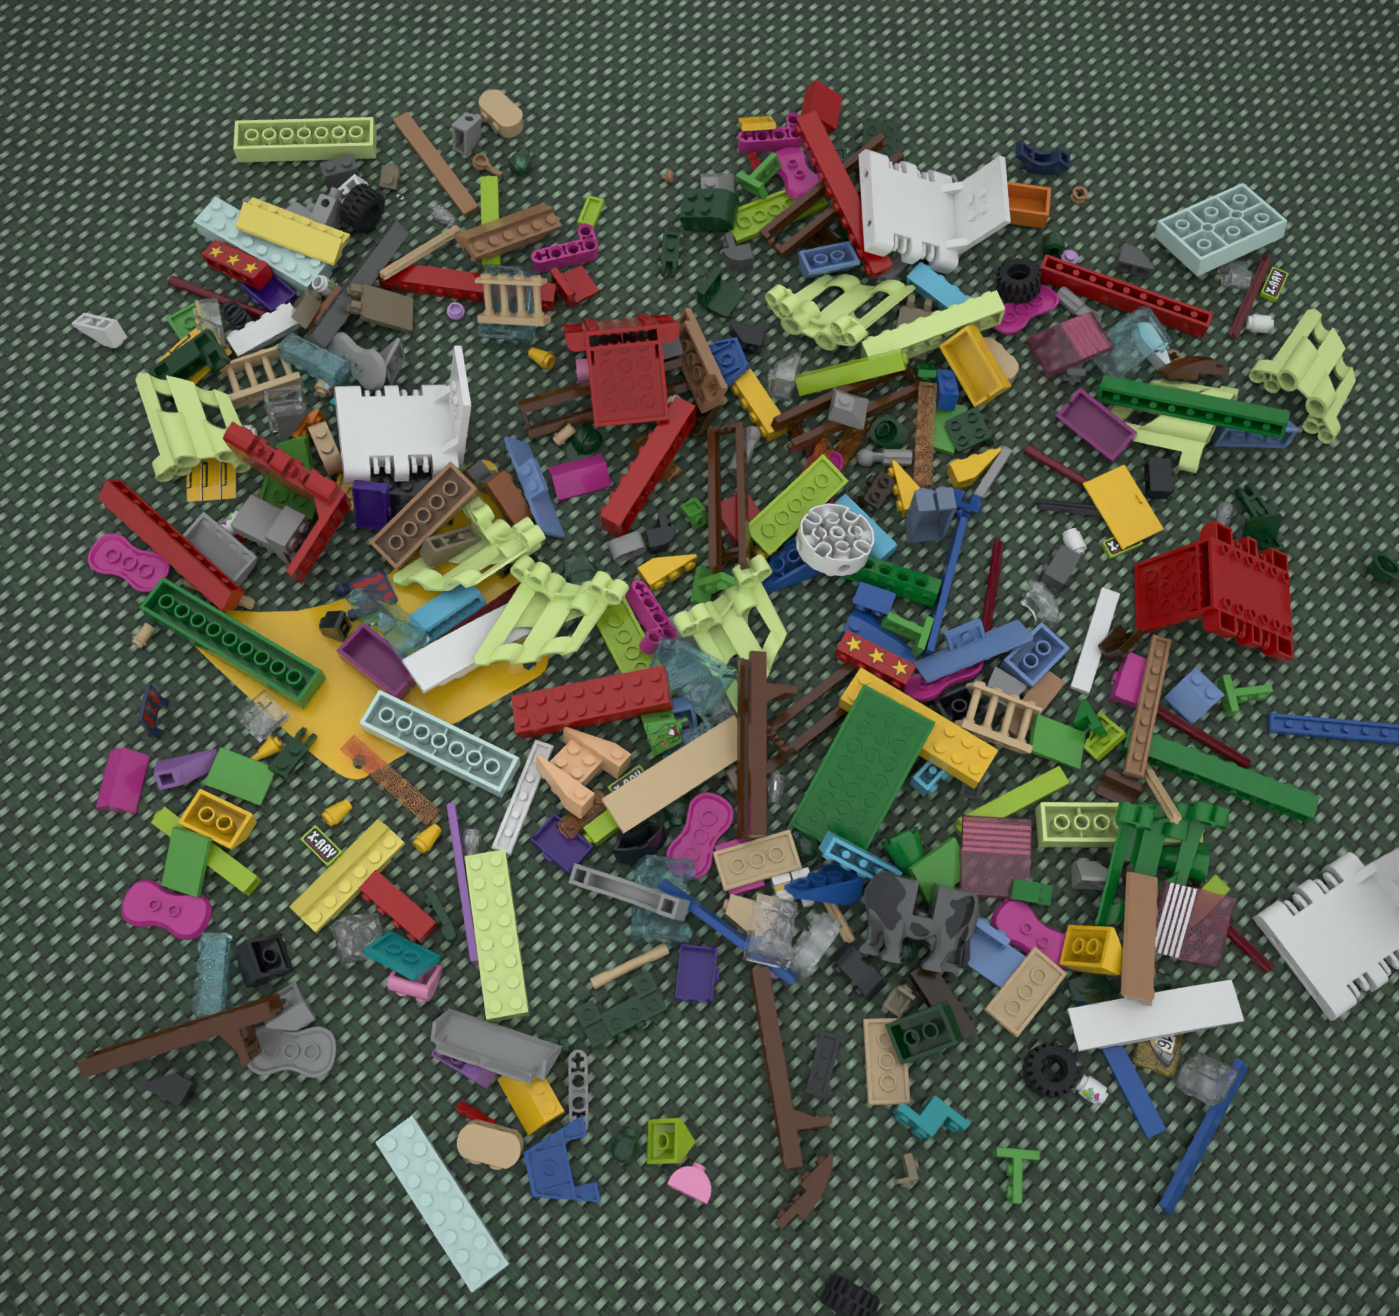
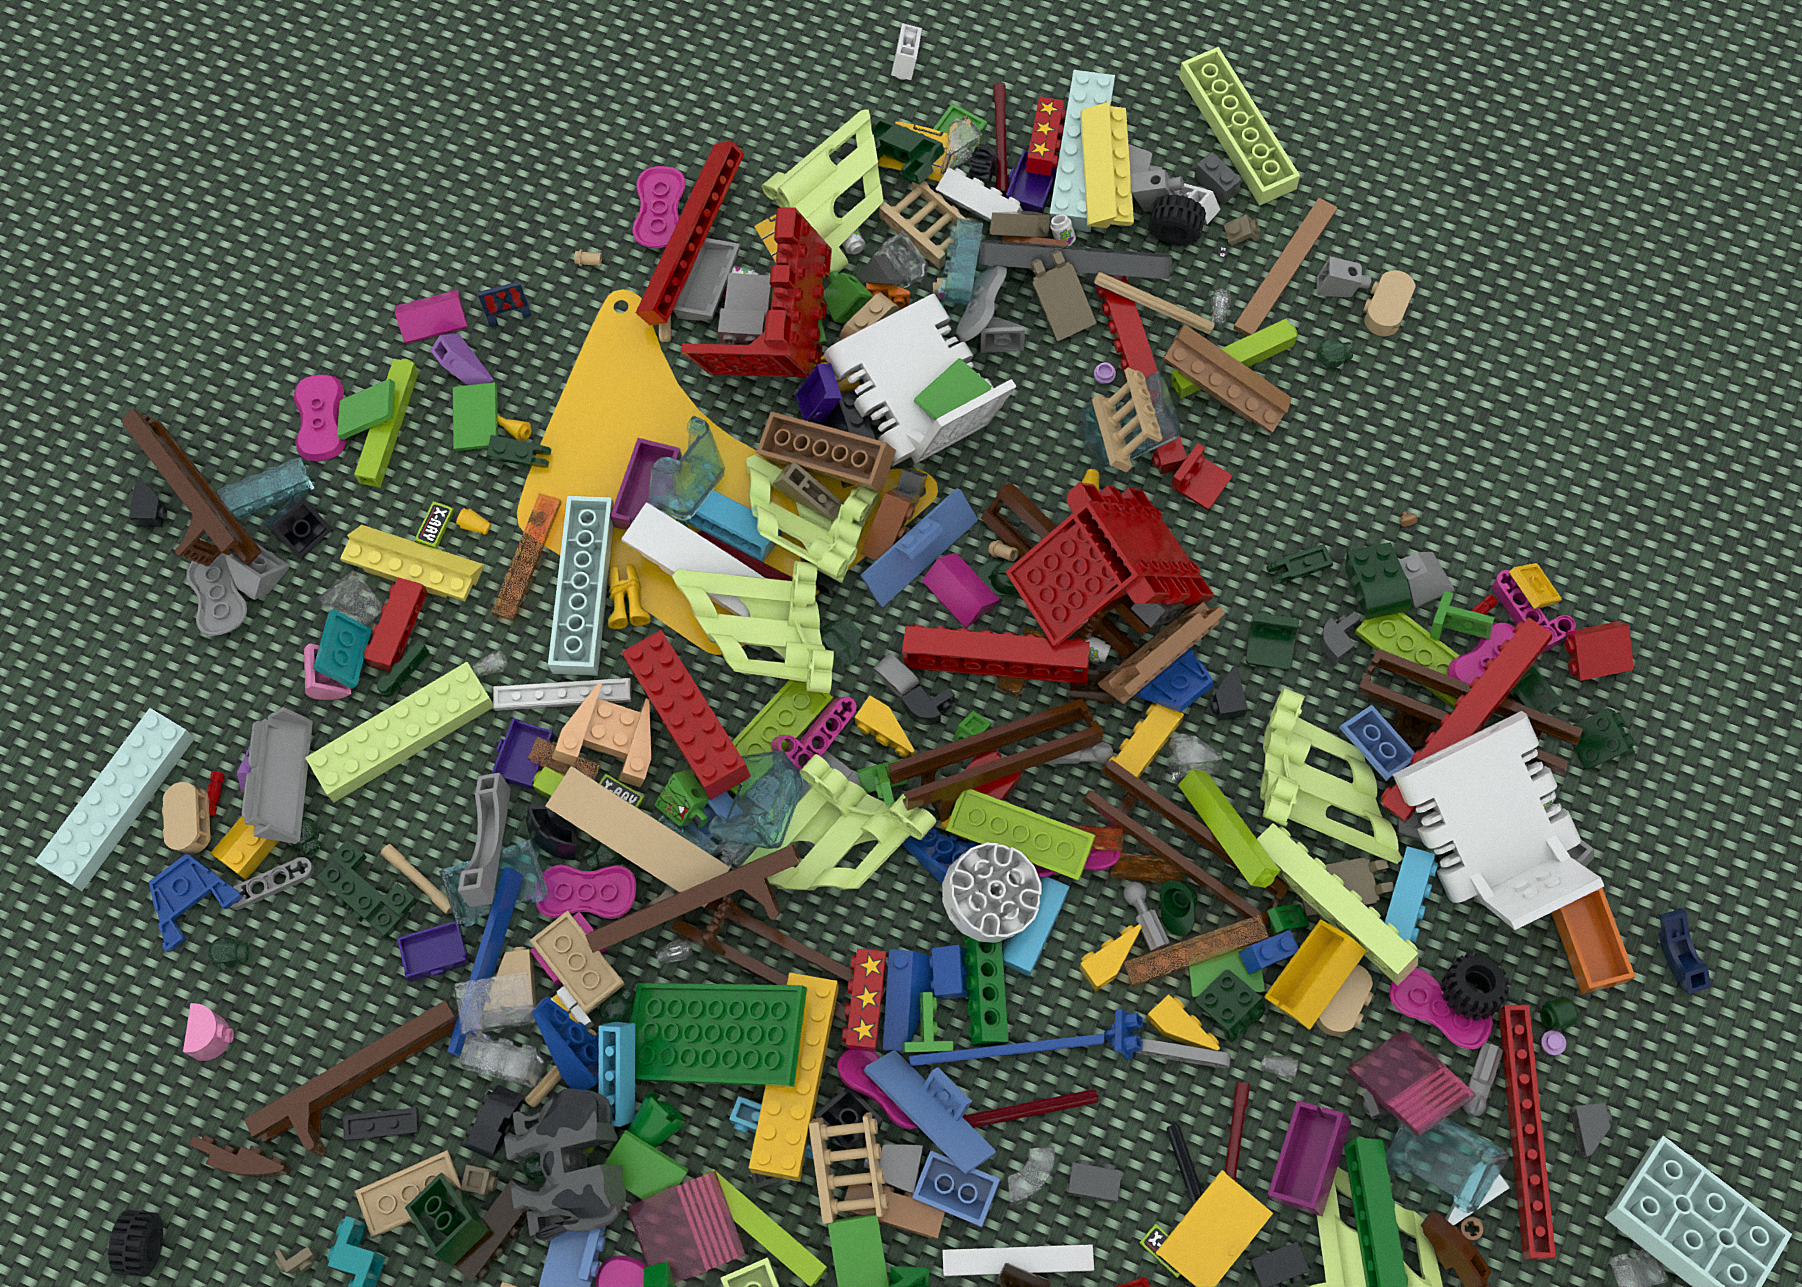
camera: 75 degrees right, 0 degrees up
green brick [139,577,326,709] -> none
yellow slope [178,789,257,850] -> none
clear slope [235,690,290,743] -> none
black slope [319,610,352,643] -> none
dark blue flag [335,569,398,622] -> none
yellow cone [412,823,442,854] -> none
medium lavender tile [447,802,479,965] -> none
medium nougat plate [472,154,504,179] -> none
dark pink beam [531,223,598,273] -> none
lime tile [577,195,605,230] -> none
lime slope [647,1118,696,1164] -> none
light grey slope [828,389,869,430] -> none
dark brown bracket [856,470,895,510] -> none
sand blue piece [904,486,957,544] -> none
white brick [1062,528,1087,555] -> none
medium nougat bush [1071,186,1088,204] -> none
none -> yellow piece [608,564,651,629]
none -> bright green tile [914,358,992,421]
none -> clear cone [1261,1055,1299,1080]

